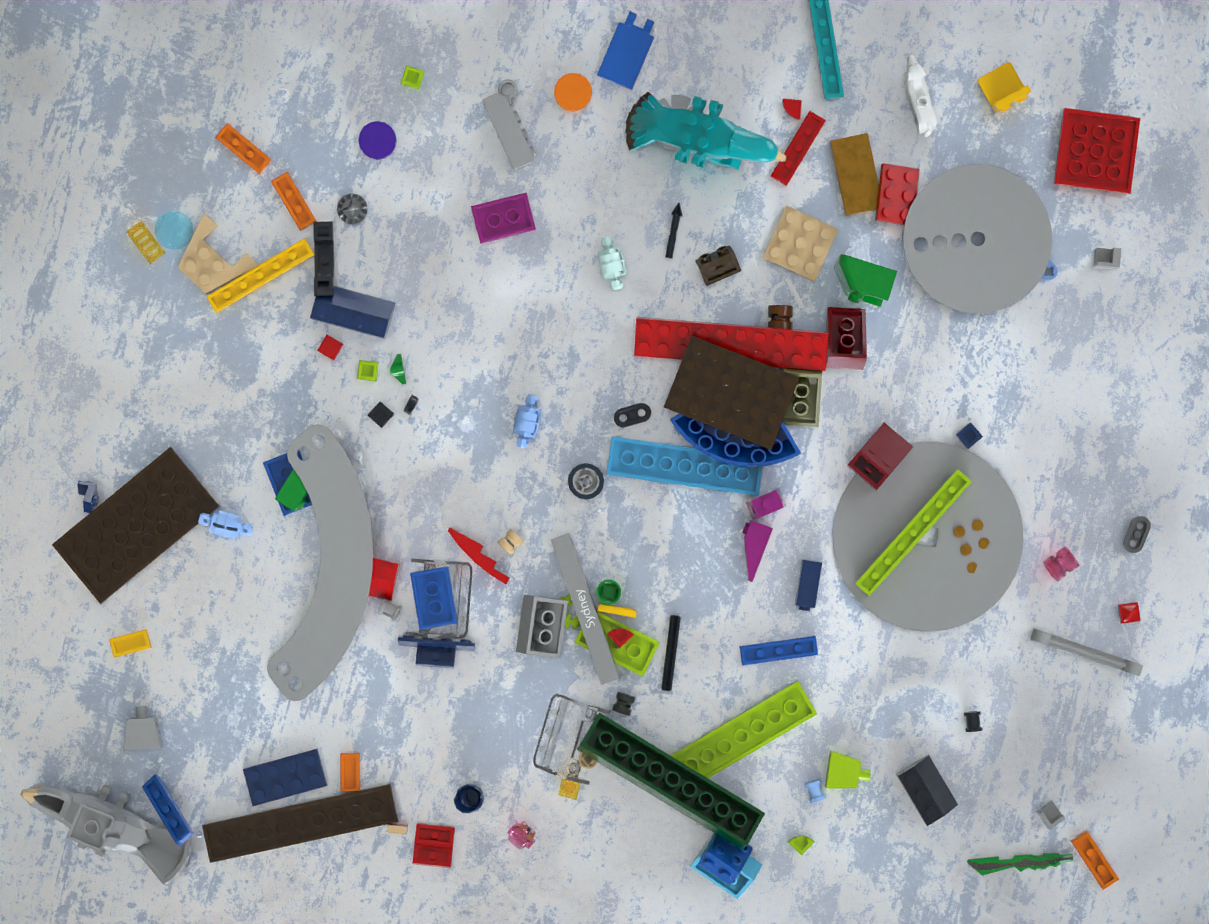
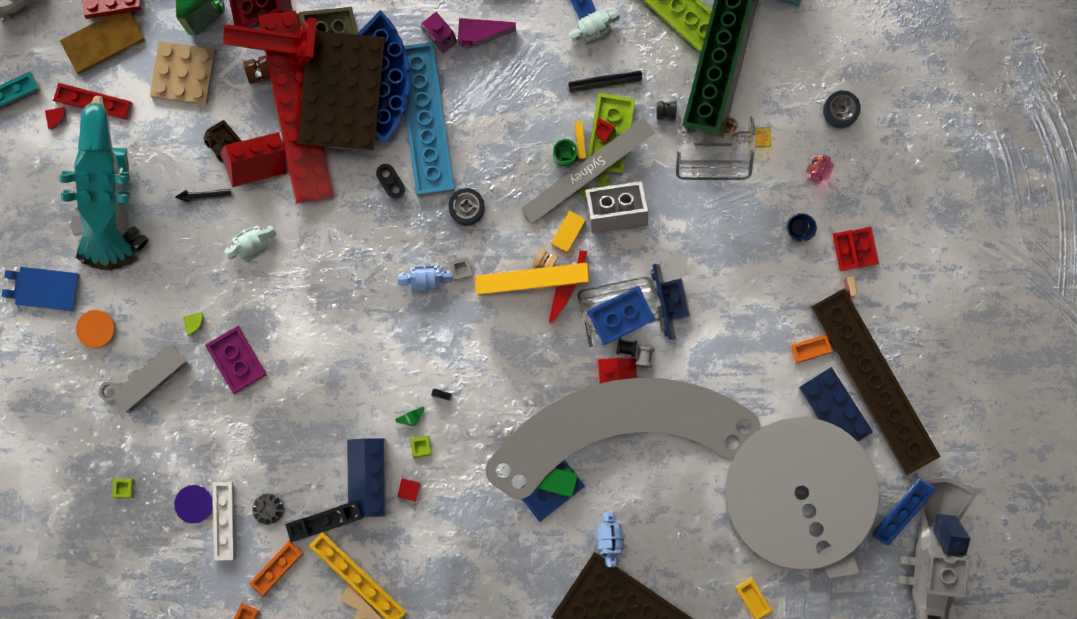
camera: 105 degrees left, 5 degrees down
black tile [367,401,394,428] -> none
none -> pearl dark grey wheel [123,226,149,252]
none -> lime tile [183,312,203,336]
none -> white plate [212,482,235,561]
none -> red slope [220,132,287,188]
none -> red bracket [222,18,317,66]
none -> light grey plate [449,257,472,281]
none -> yellow tile [475,263,590,295]
none -> yellow tile [551,210,586,253]
none -> light aqua piece [569,9,620,42]
none -> black bush [616,338,638,357]
none -> light grey piece [726,417,879,569]
none -> wheel [823,90,861,128]
none -> dark blue brick [933,514,971,556]

